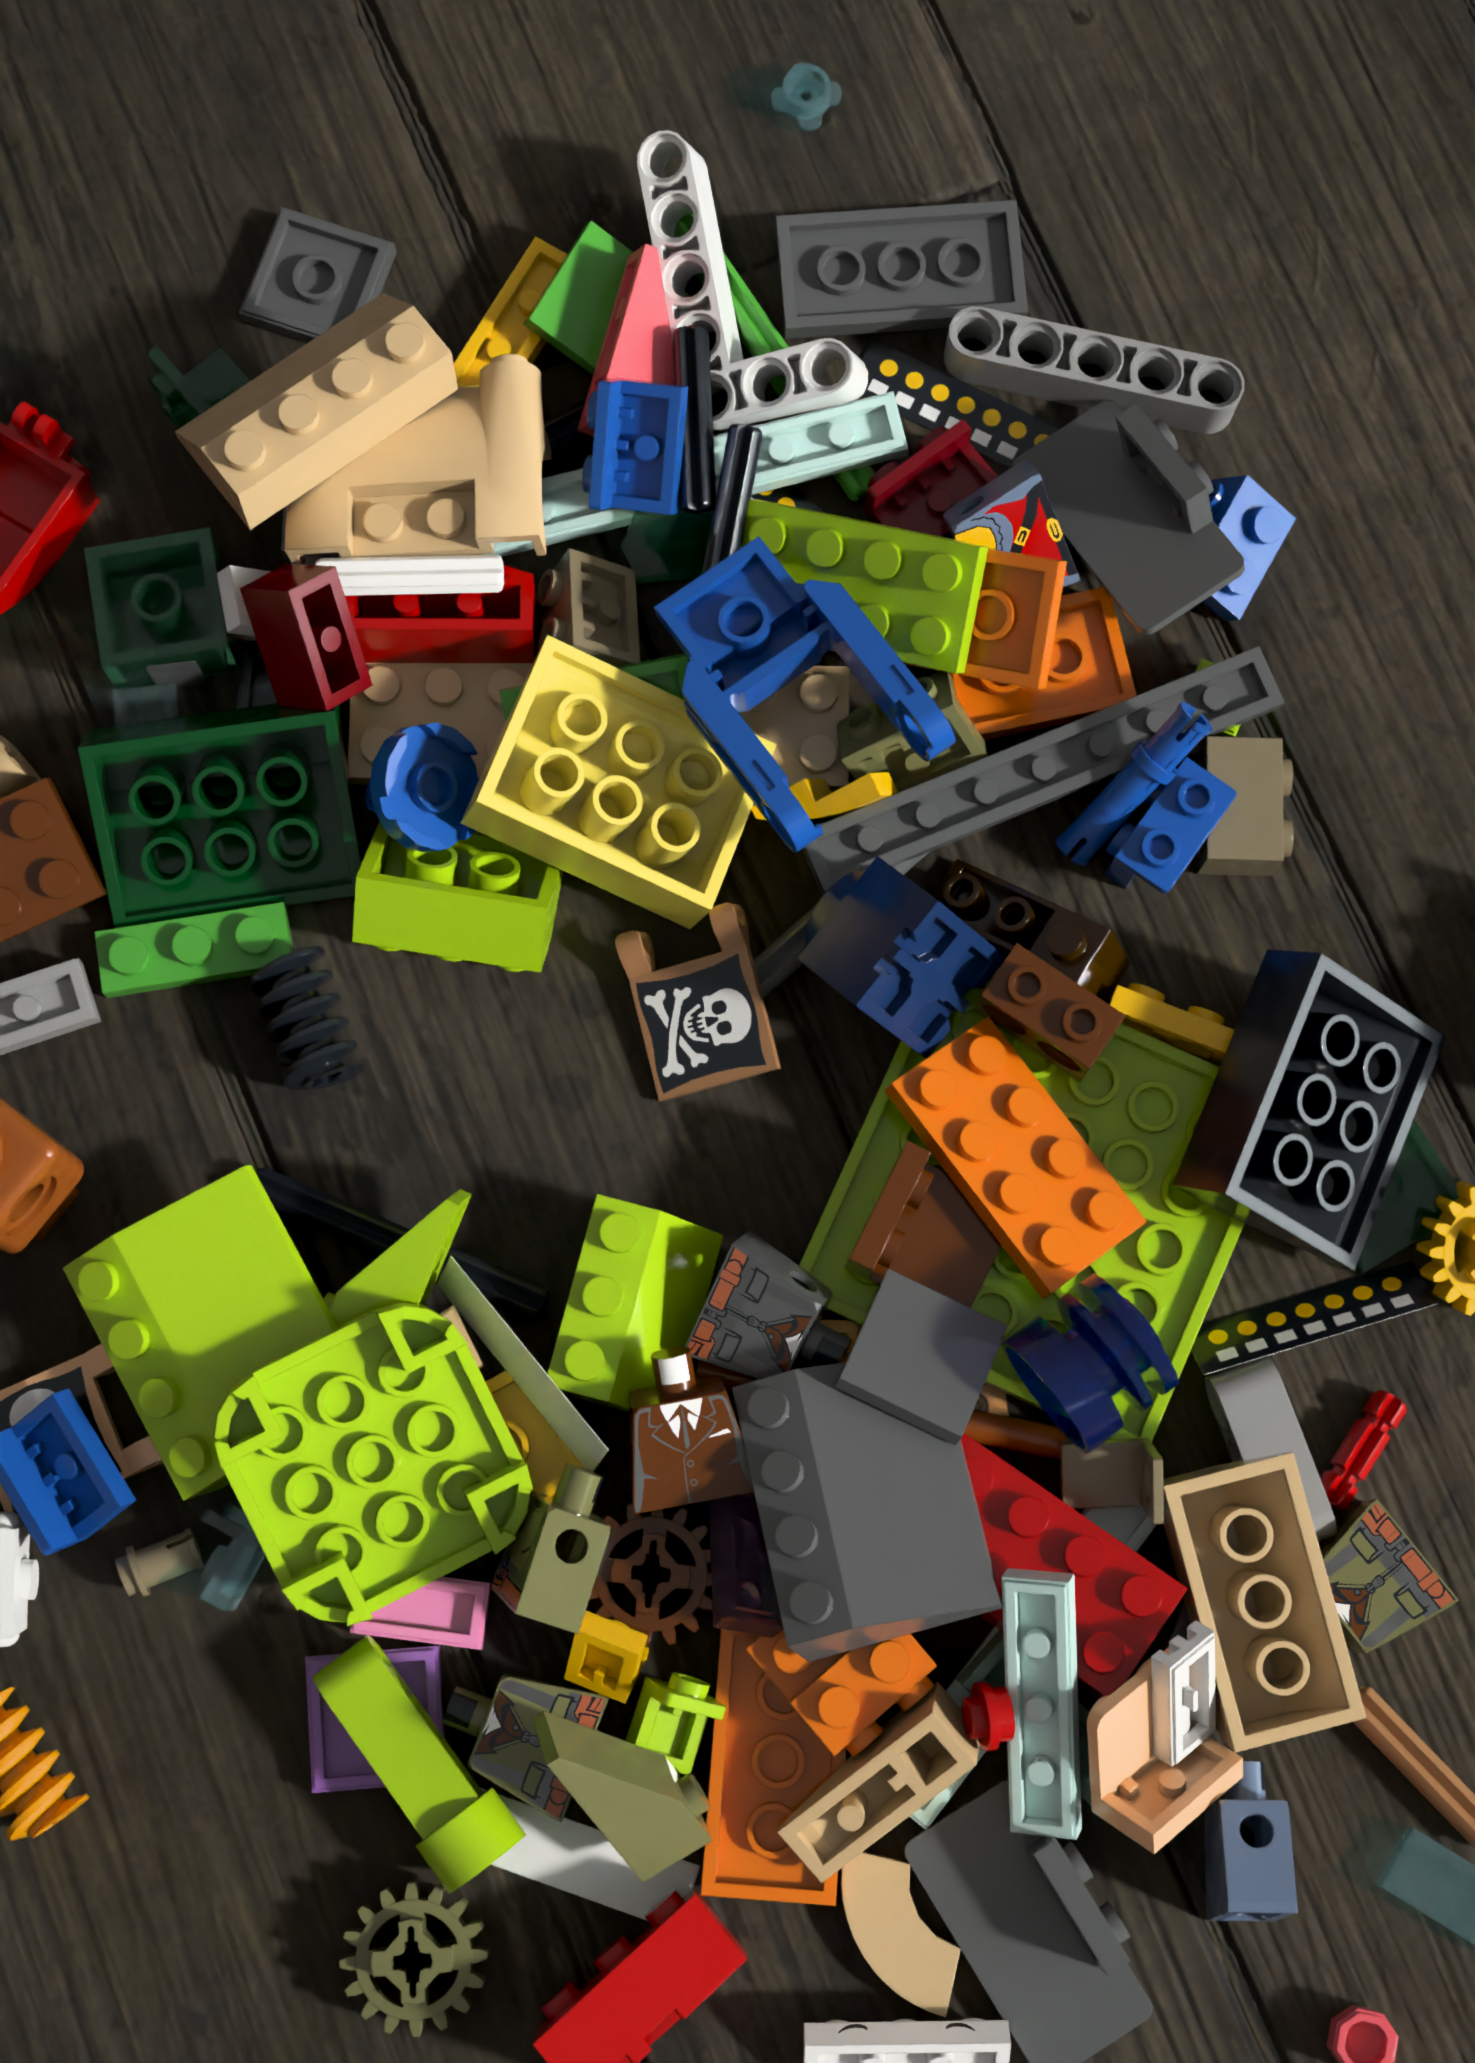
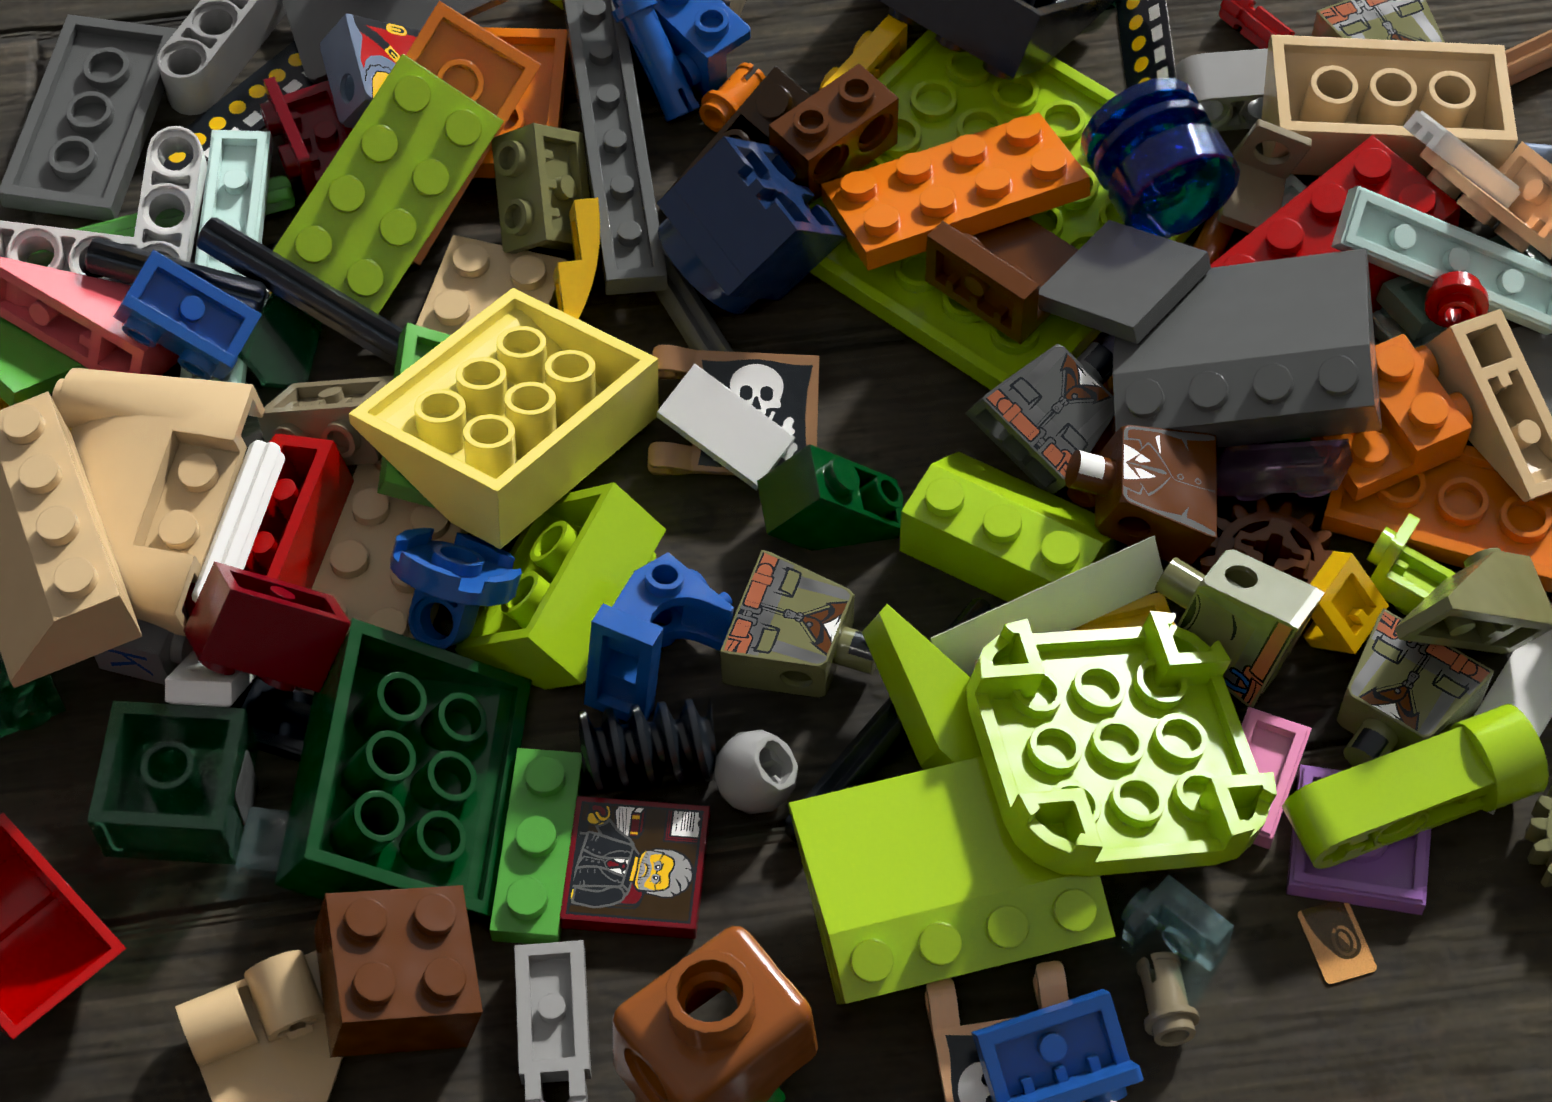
camera: 70 degrees left, 20 degrees down
blue plate [654,536,956,853] -> none
none -> tile [560,796,711,939]
none -> blue tile [584,552,734,722]
none -> white tile [657,364,795,491]
none -> orange pin [699,62,766,133]
none -> light grey piece [713,729,798,814]
none -> torso [720,550,876,698]
none -> dark green slope [757,444,903,551]
none -> clear orange sticker [1298,901,1377,984]

